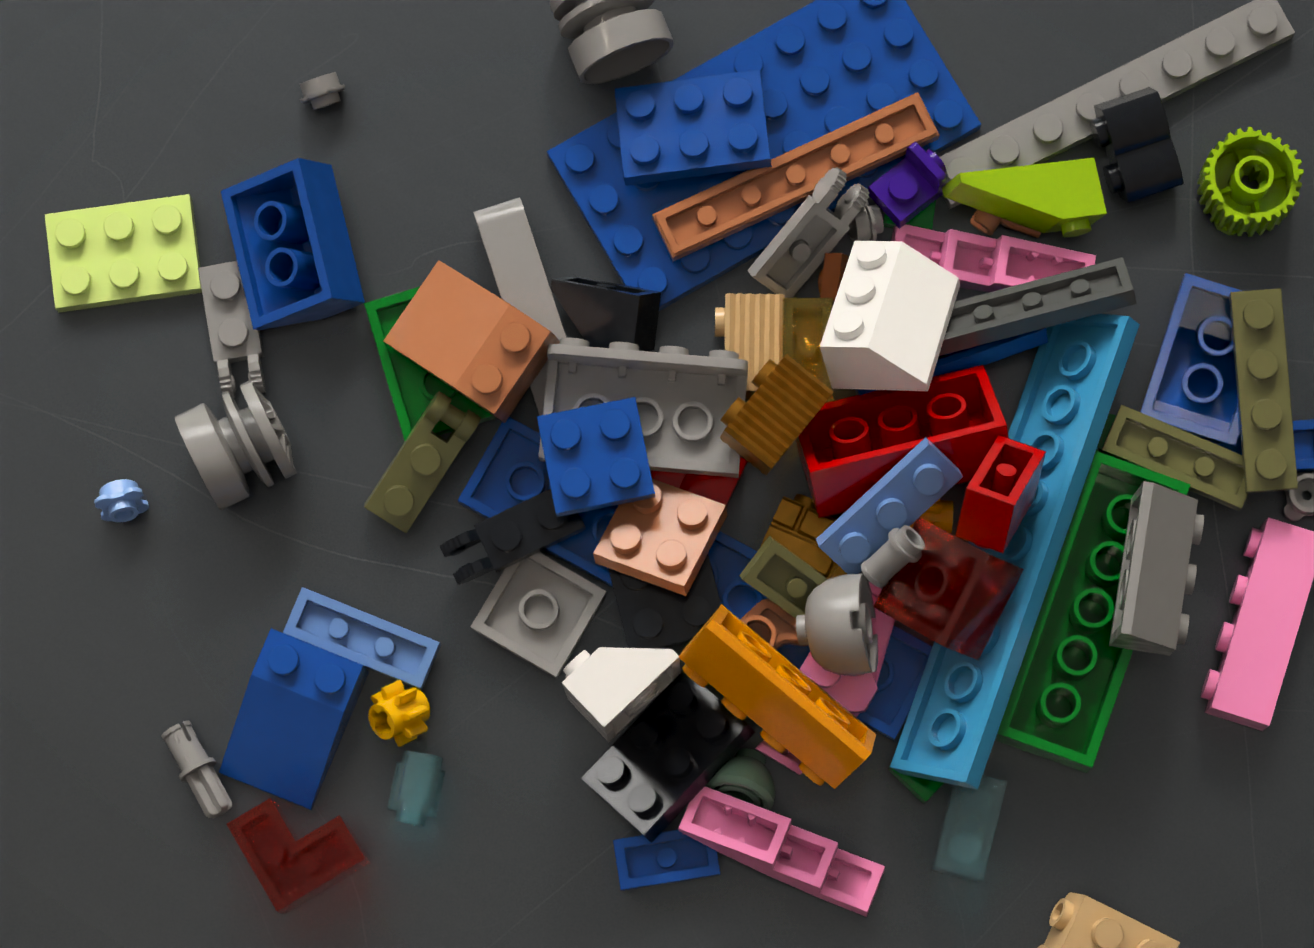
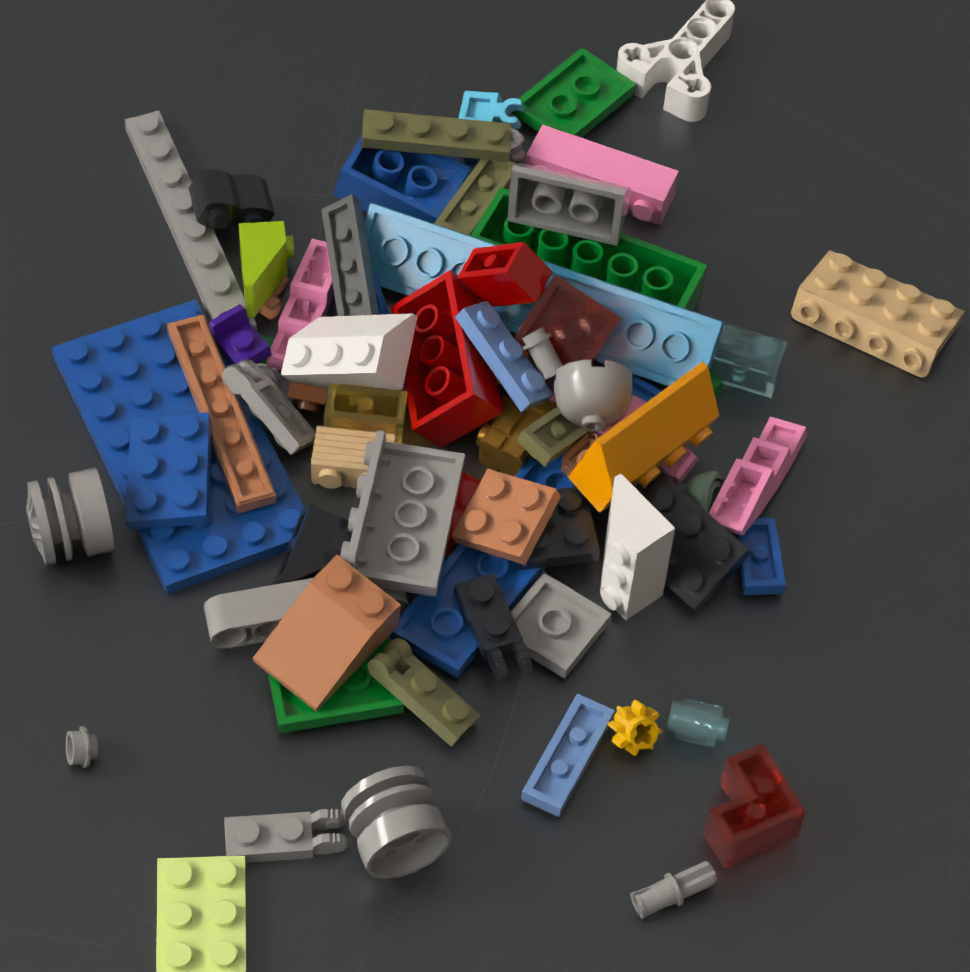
camera: 95 degrees left, 25 degrees down
light blue plate [94,479,149,522] -> none
blue slope [219,628,369,810] -> none
blue slope [221,158,365,330] -> none
blue plate [537,397,655,517] -> none
pearl gold brick [720,354,833,476] -> none
lime brick [1197,127,1304,237] -> none

